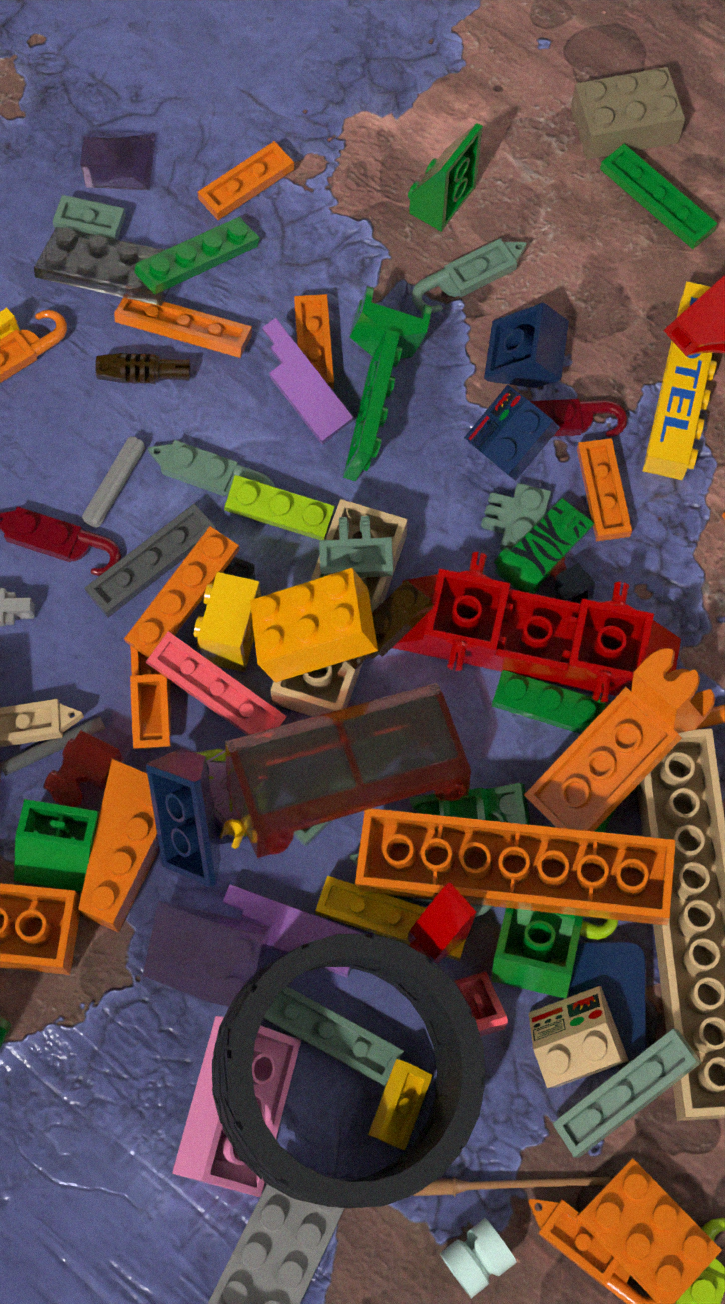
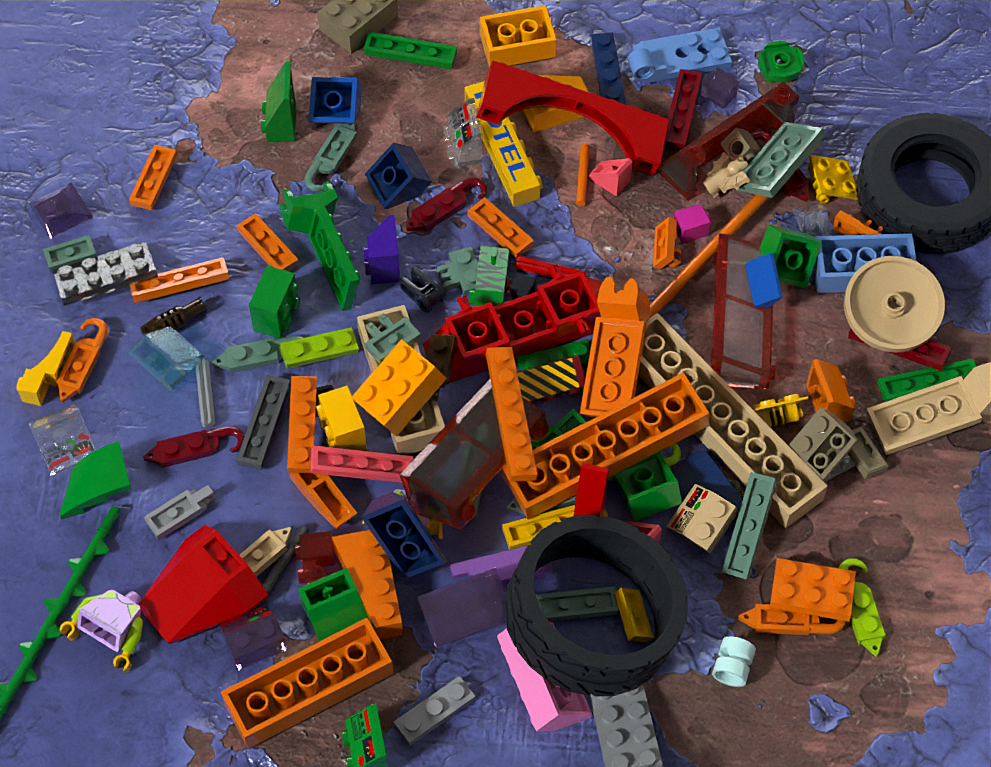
camera: 35 degrees left, 10 degrees down
green plate [134,216,260,295] -> none
medium lavender piece [262,318,353,445] -> none
medium nougat piece [413,1176,611,1197] -> none
dark blue slope [464,385,560,481] -> none
none -> clear light blue slope [127,326,205,392]
none -> green brick [249,266,301,338]
none -> blue slope [308,77,362,124]
none -> dark purple slope [363,215,400,284]
none -> light grey plate [393,676,476,746]
none -> black piece [399,267,447,313]
none -> clear slope [443,98,482,167]
none -> orange plate [486,347,537,482]
none -> red axle [516,256,586,278]
none -> brick [517,356,585,407]

